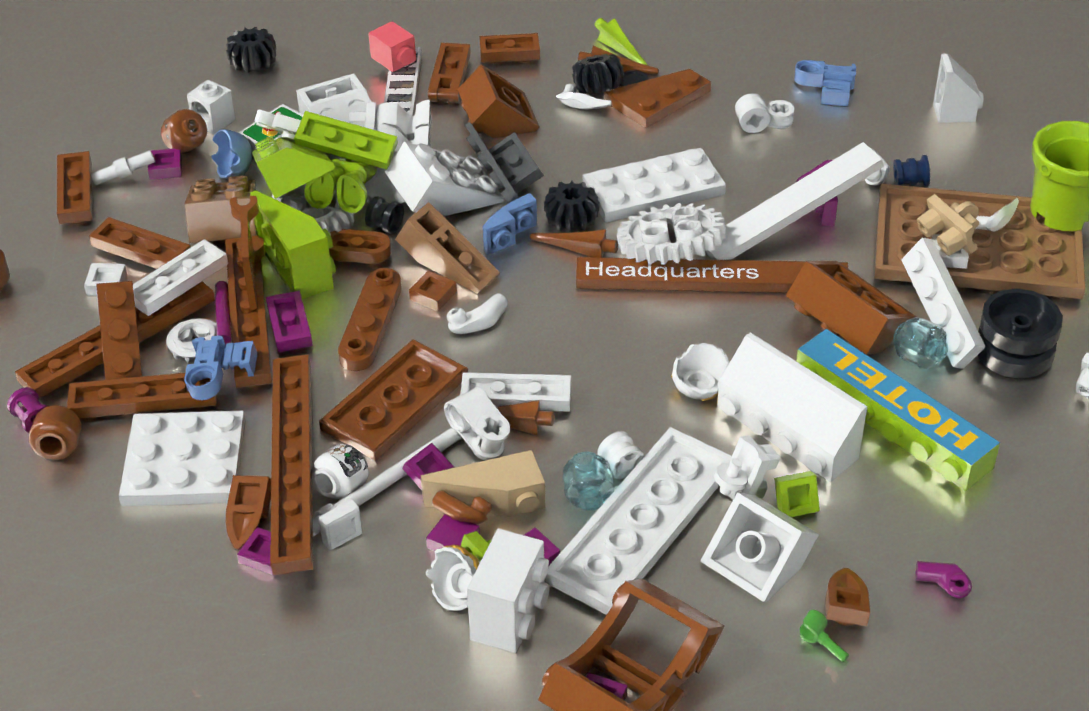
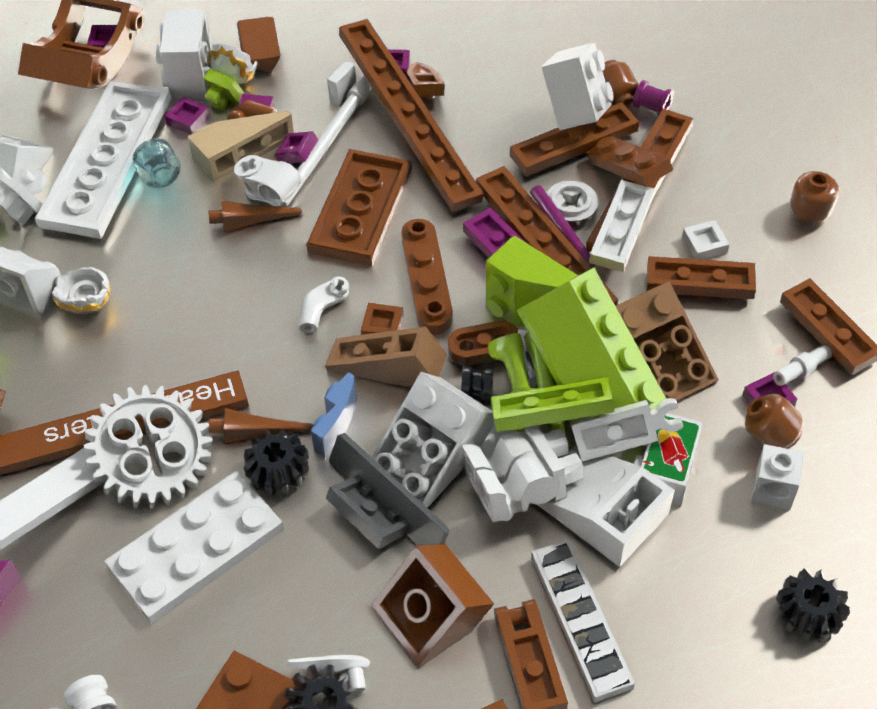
camera: 160 degrees right, 10 degrees up
white plate [119,411,245,506] -> none
medium blue piece [184,335,257,400] -> none
medium blue hair [211,129,253,180] -> none
dark orange flag [230,196,265,310] -> none
white head [312,443,369,500] -> none
coral brick [369,21,416,72] -> none
white plate [460,373,571,411] -> none
white wheel [597,431,645,480] -> none
none -> dark orange slope [237,17,281,73]
none -> white brick [541,42,613,130]

